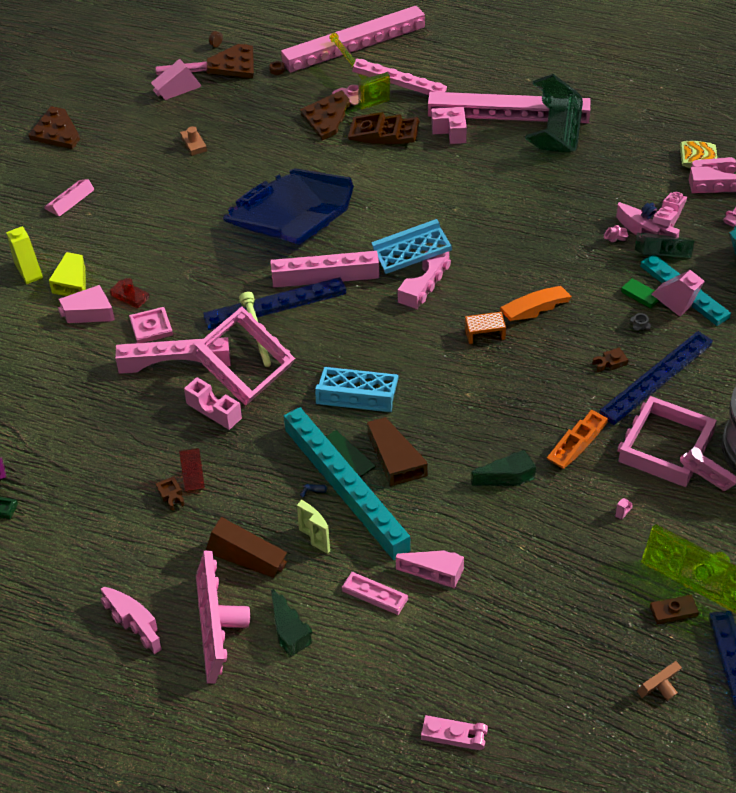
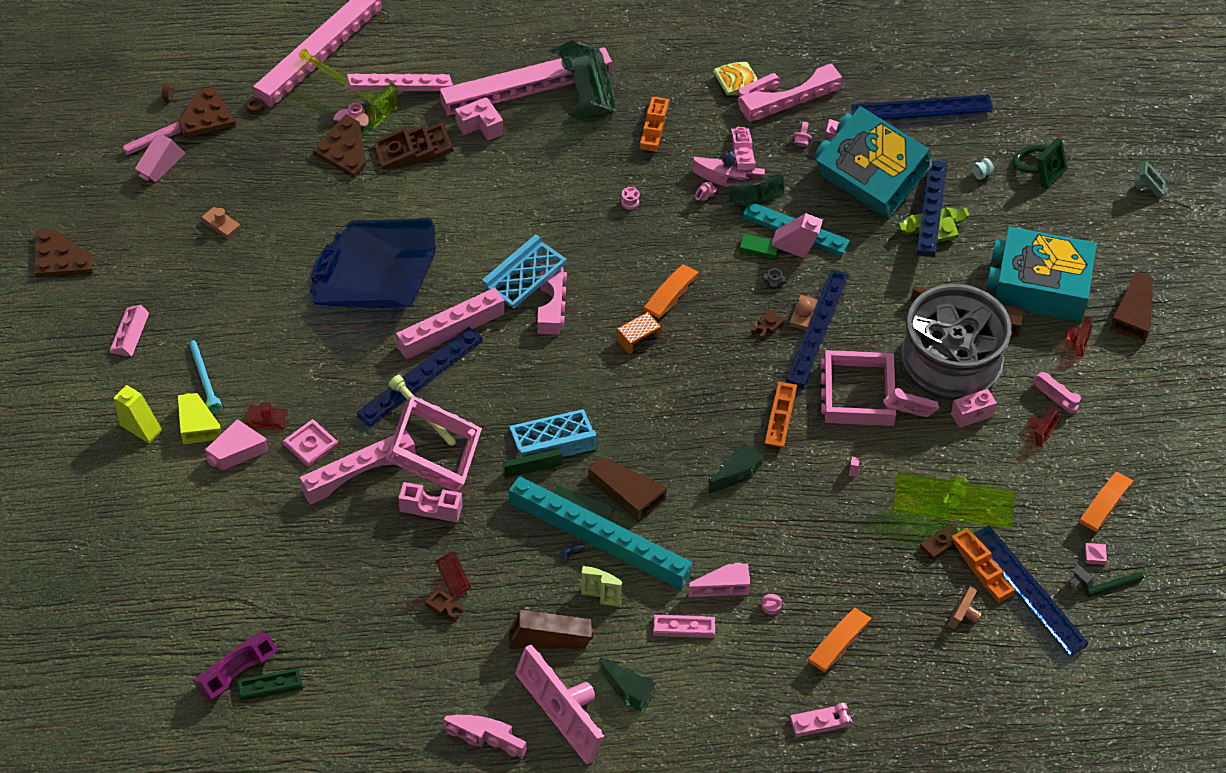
camera: 30 degrees left, 5 degrees up
none -> medium azure piece [189,340,222,414]
none -> dark green tile [503,449,562,478]
none -> bright pink wheel [621,187,640,210]
none -> orange slope [640,97,669,152]
none -> bright pink tile [761,594,782,615]
none -> nougat tile [789,295,818,331]
none -> orange slope [808,608,872,672]
none -> orange slope [951,528,1015,603]

